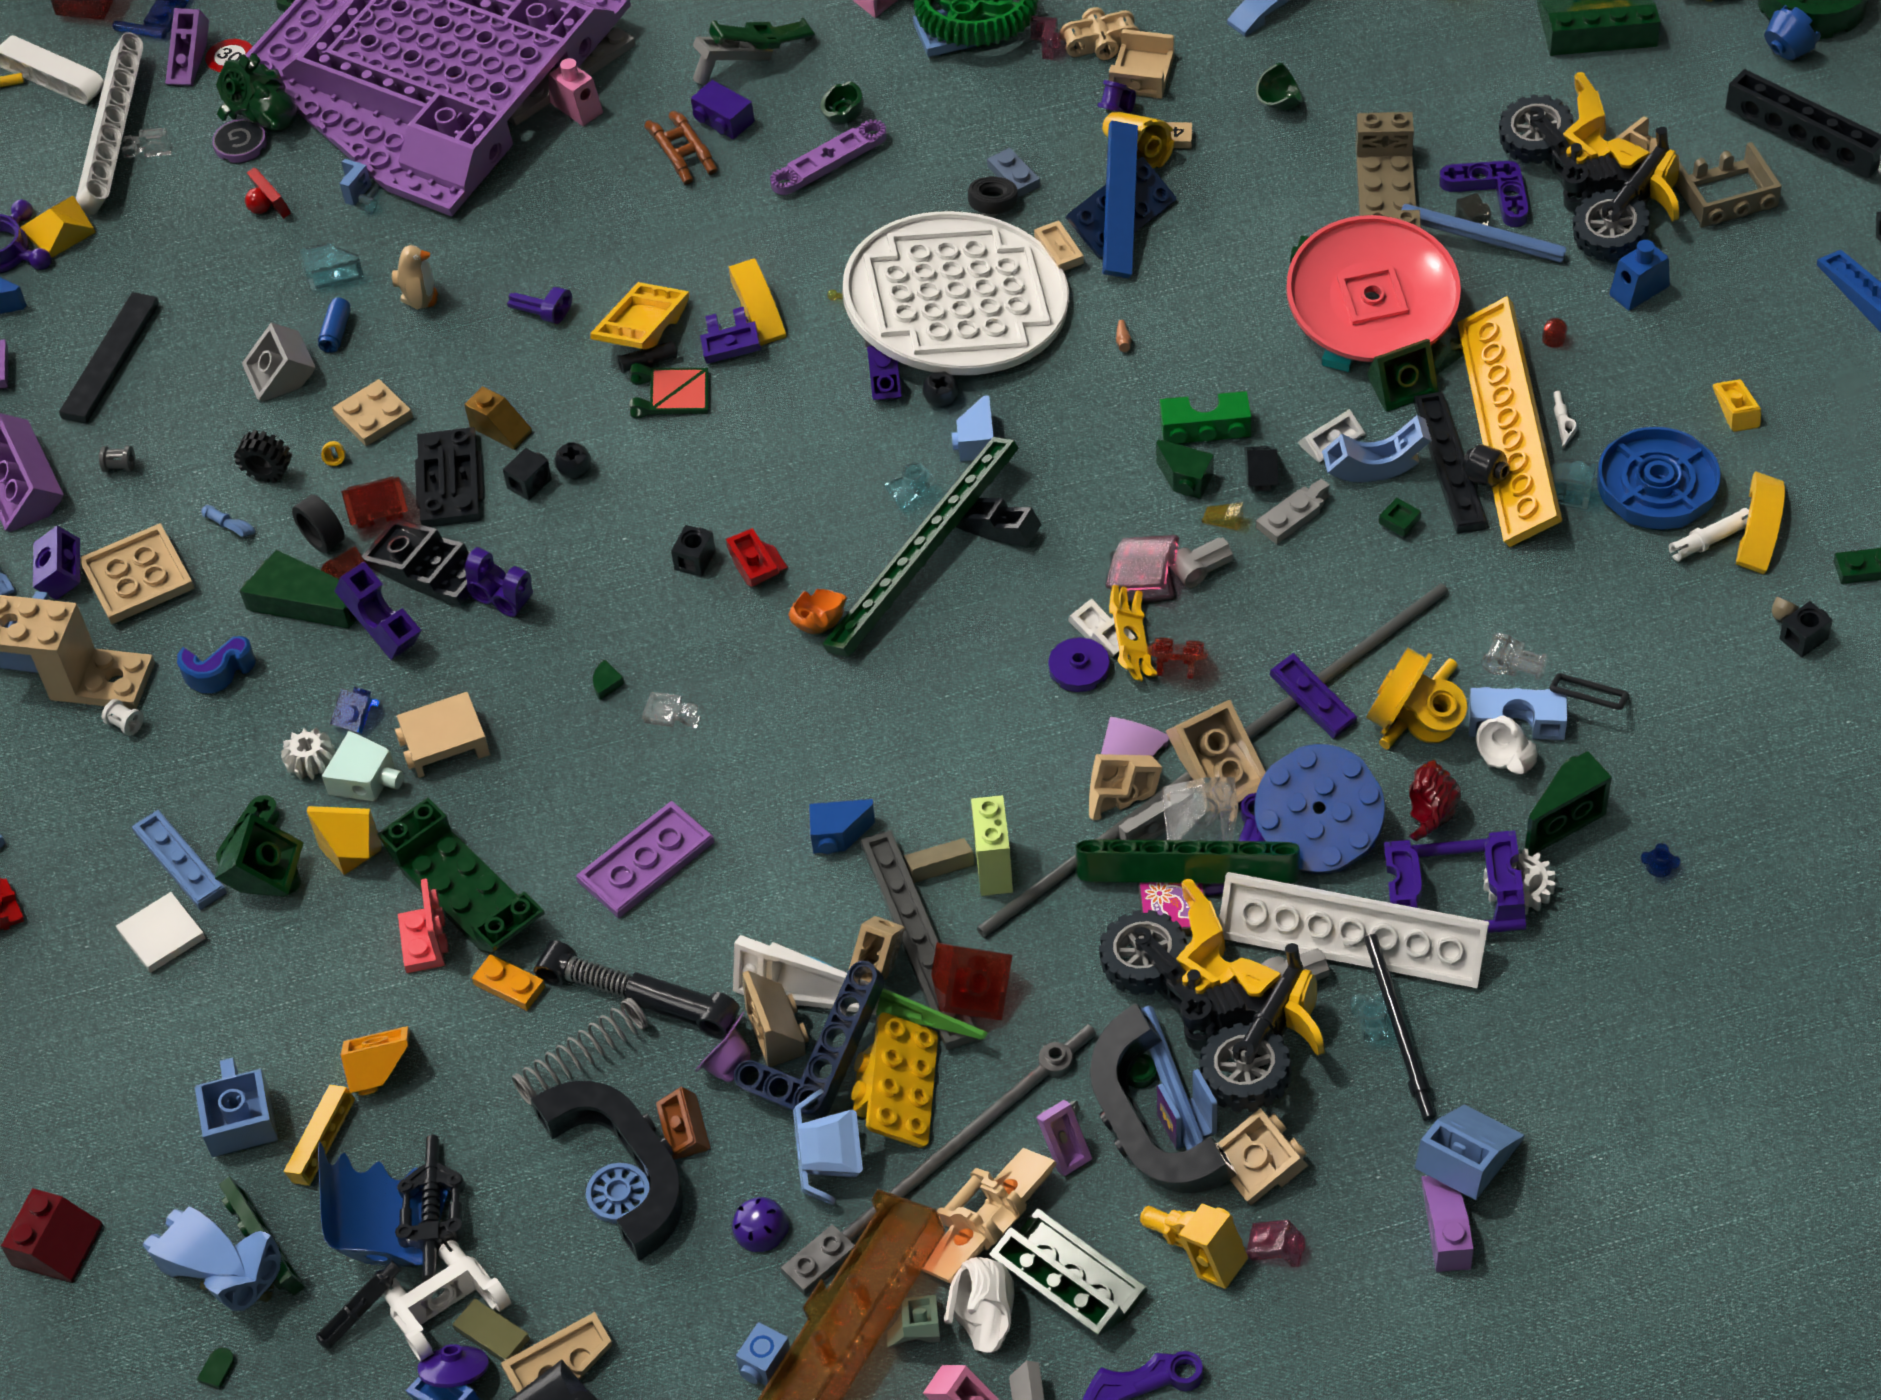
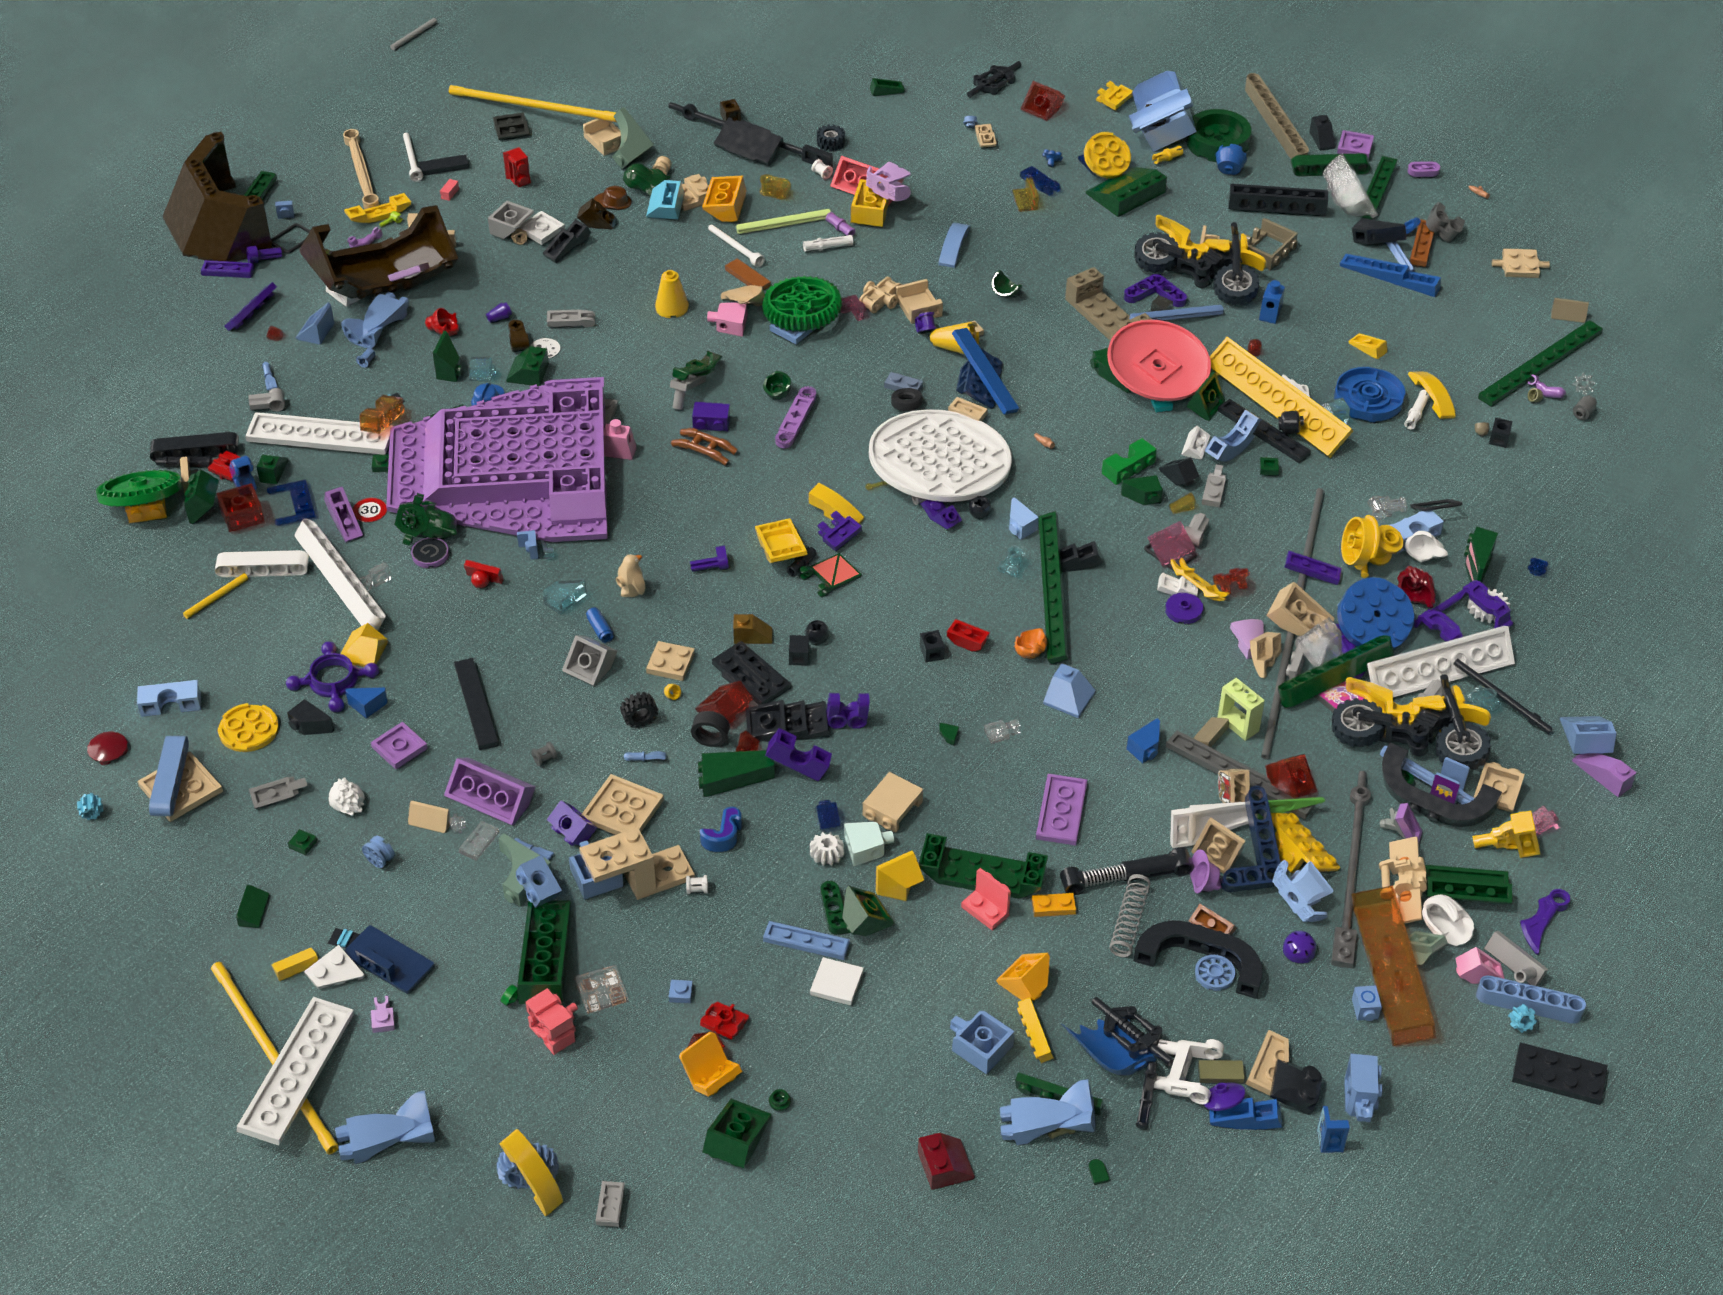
camera: 40 degrees left, 5 degrees down
none -> medium blue slope [1043,664,1095,718]

